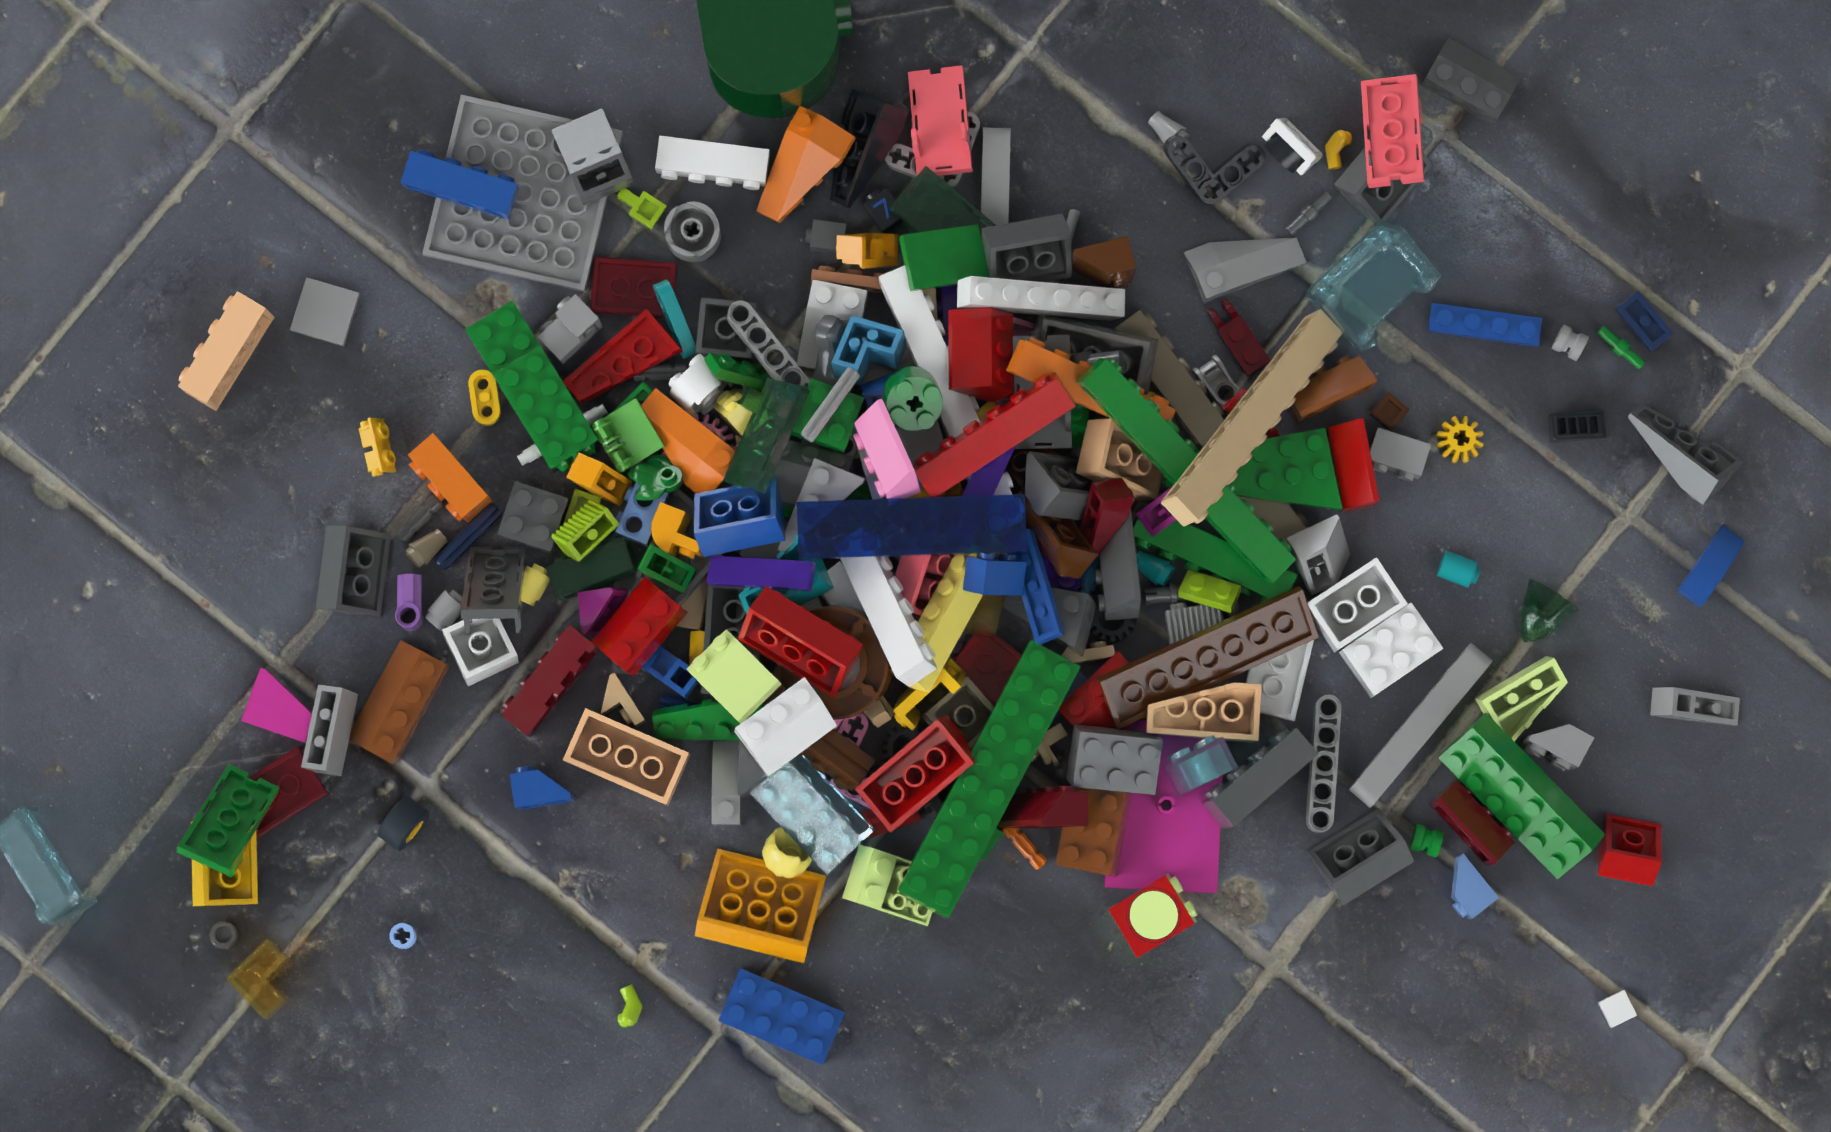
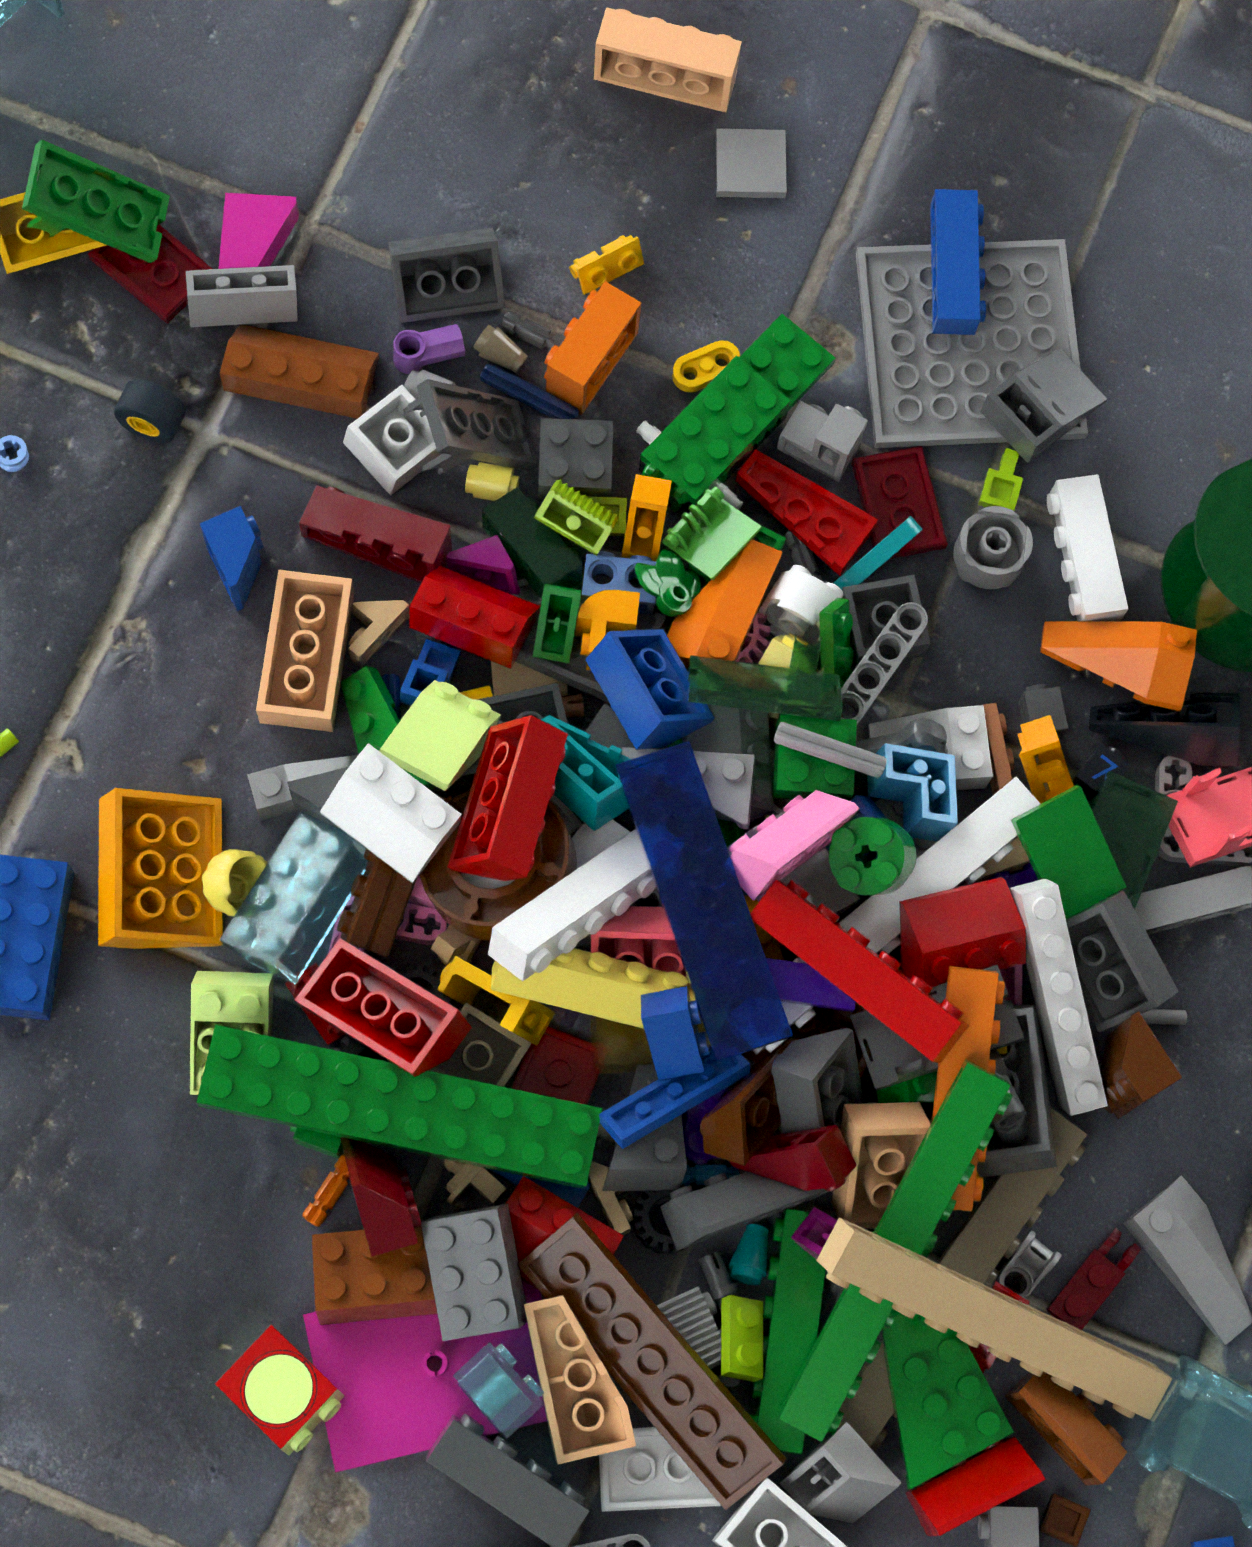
camera: 65 degrees right, 10 degrees down
dark purple tile [707,556,816,591] -> none

